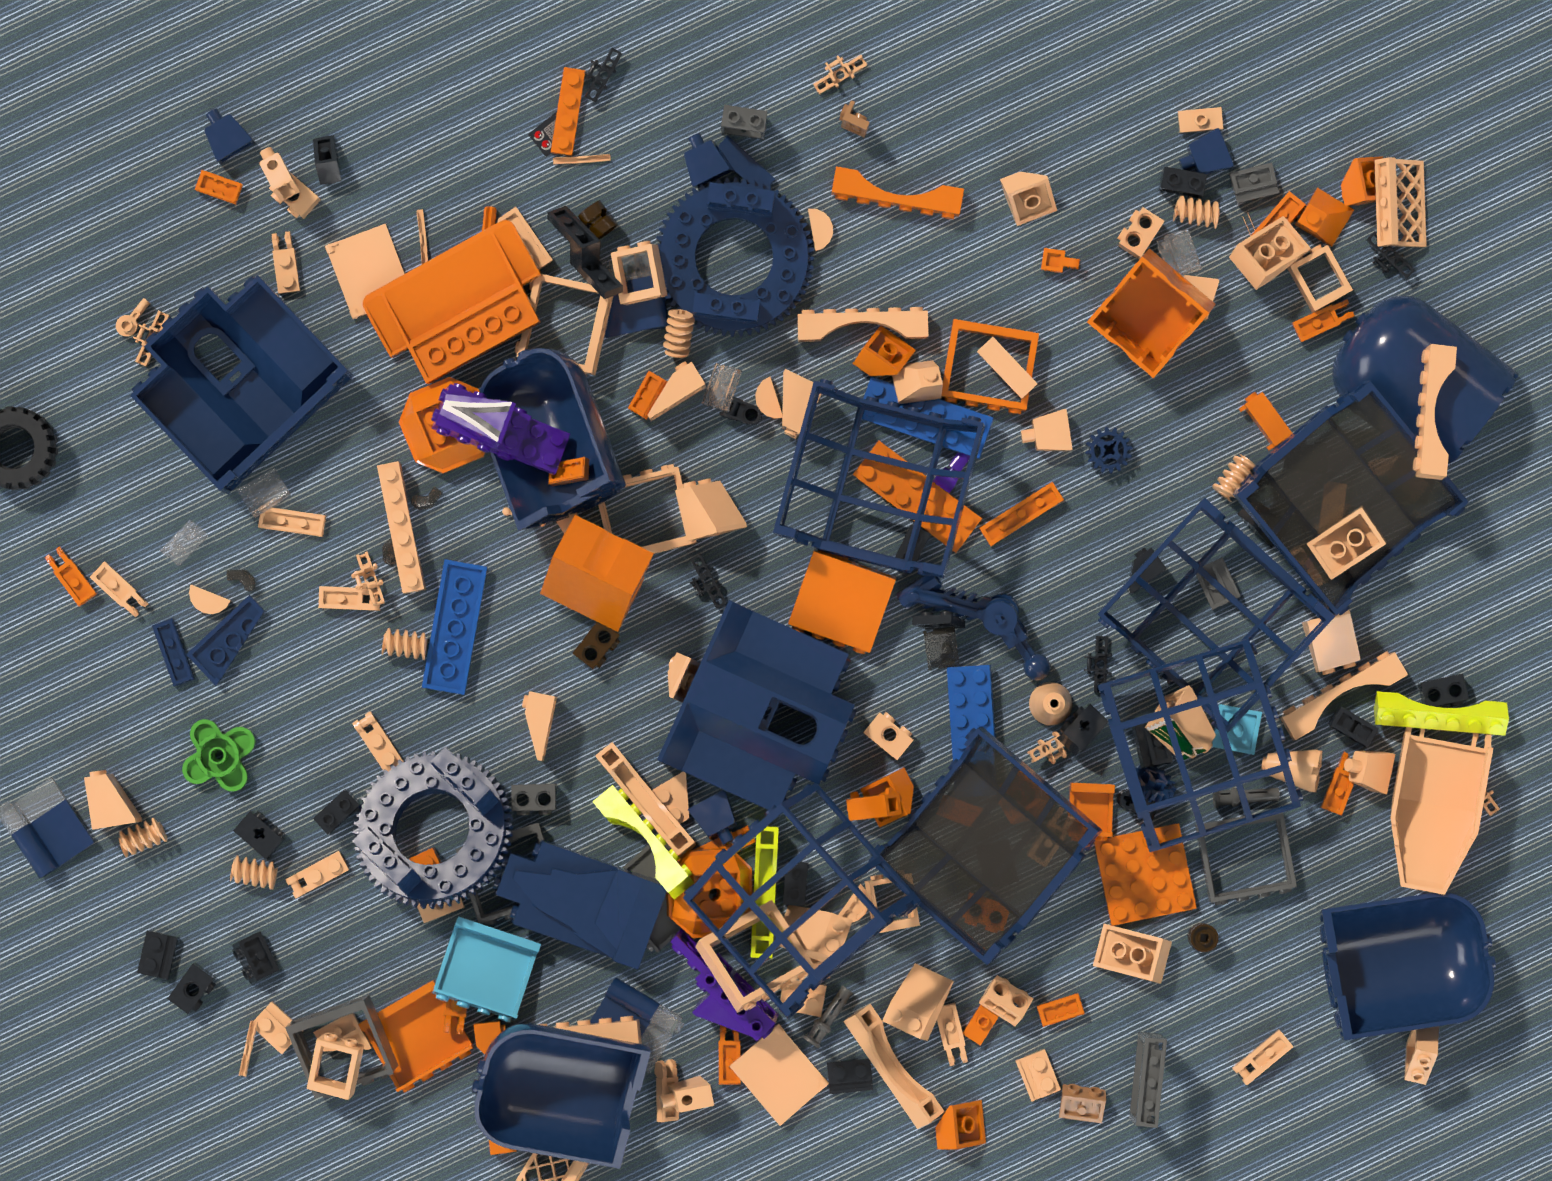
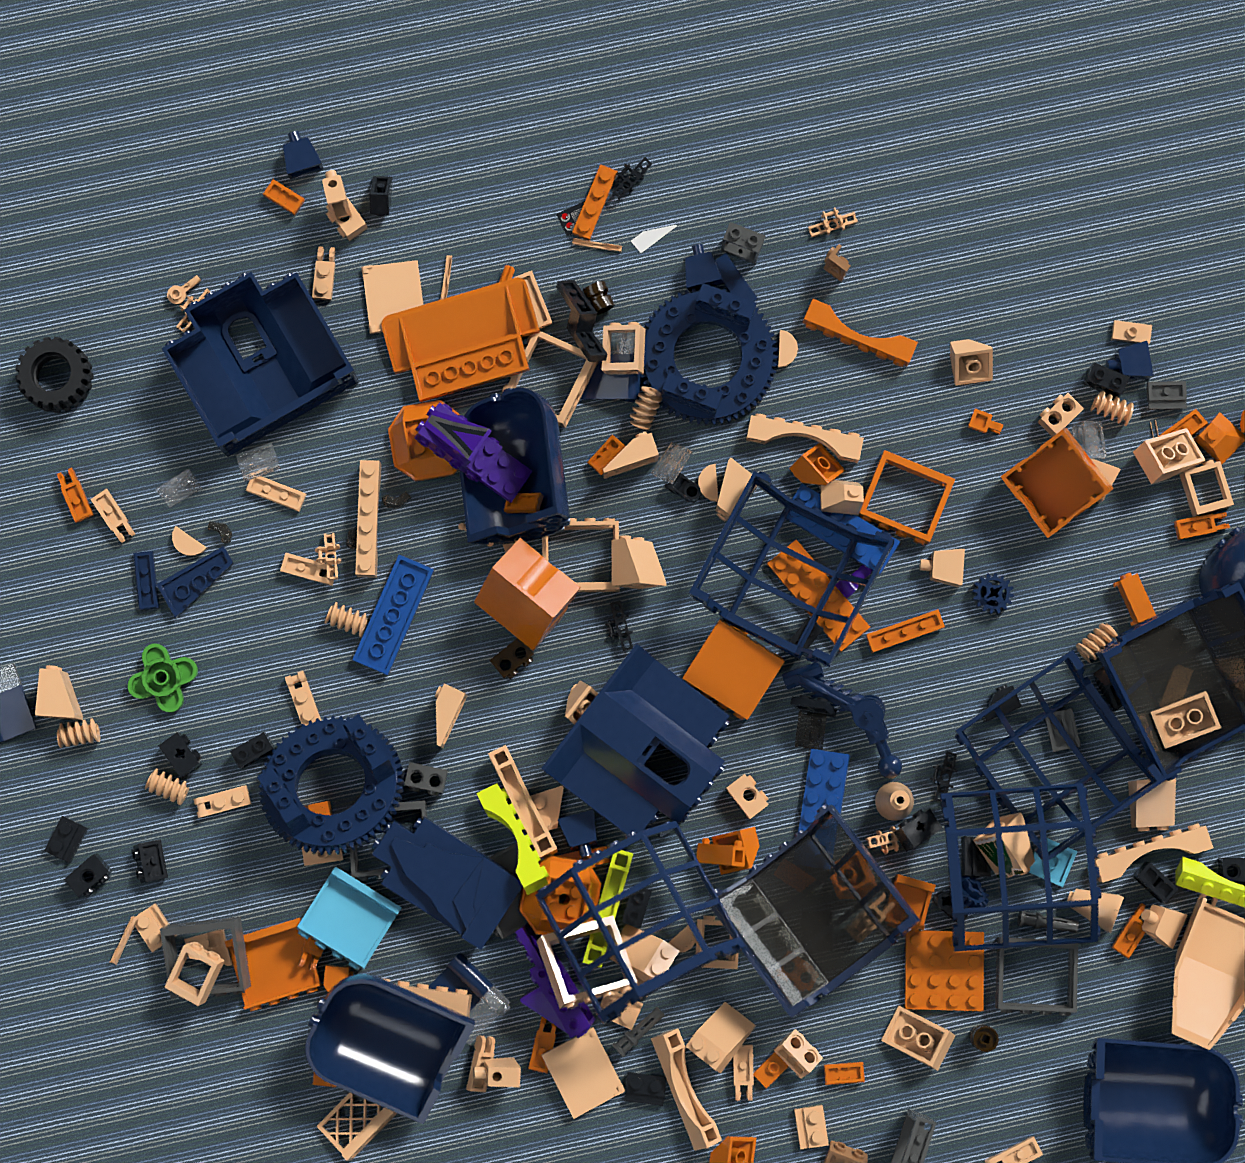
camera: 10 degrees right, 5 degrees down
light nougat tile [977,337,1037,399] -> none
none -> white sticker [631,225,677,253]

